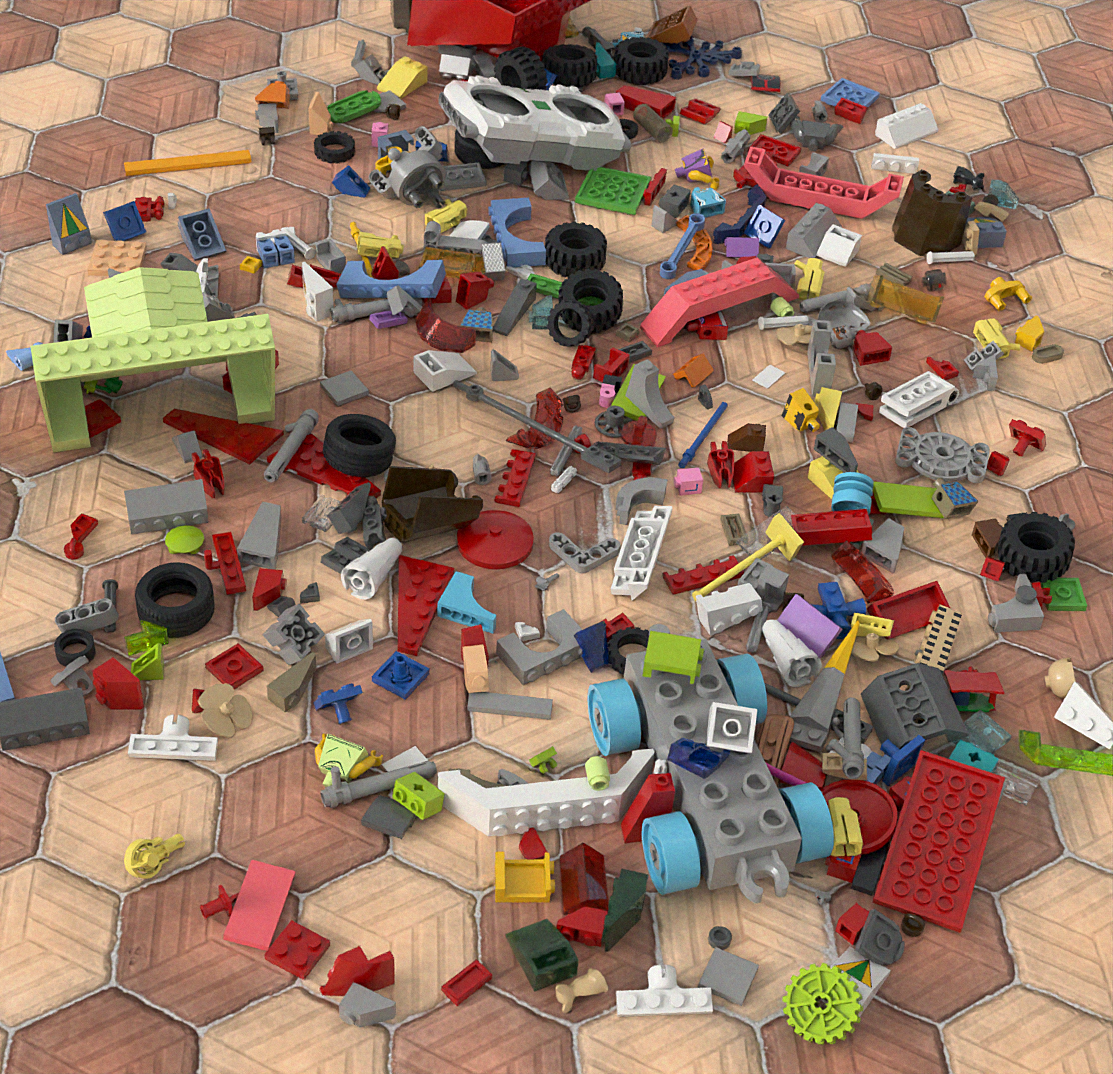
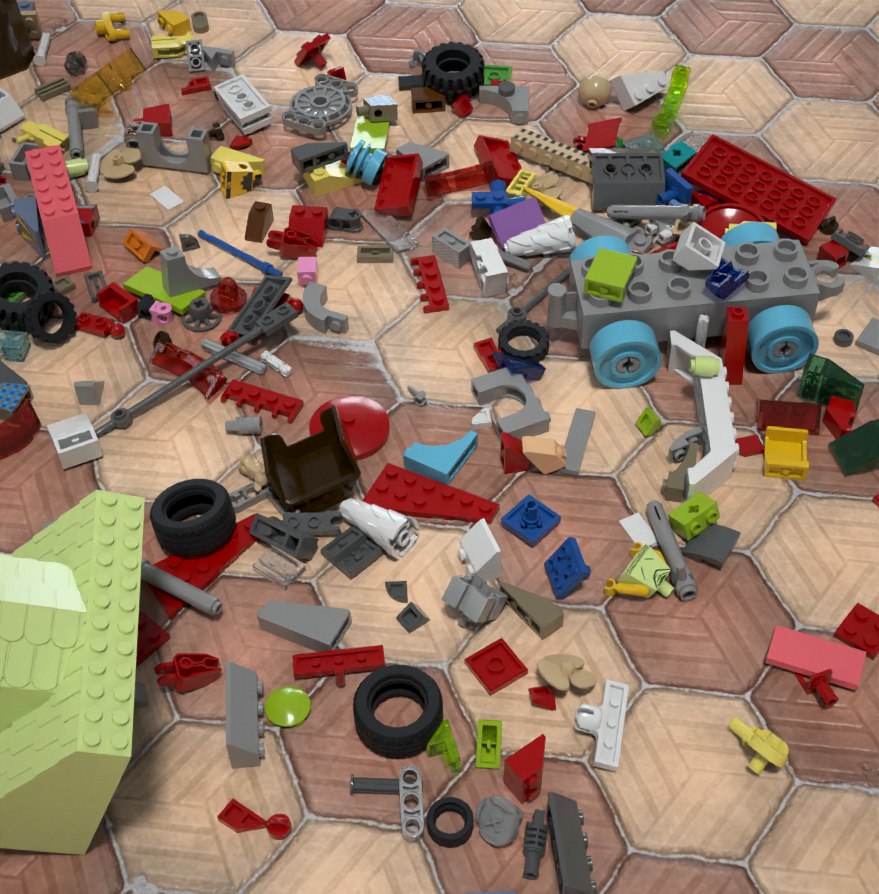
camera: 75 degrees left, 5 degrees up
red slope [252,568,287,611] -> none
light grey beam [549,532,620,573] -> none
white slope [610,506,673,600] -> none
light yellow tile [692,513,804,601] -> none
light grey panel [756,565,789,613] -> none
light grey piece [818,300,870,331] -> none
light grey beam [836,402,858,443] -> none

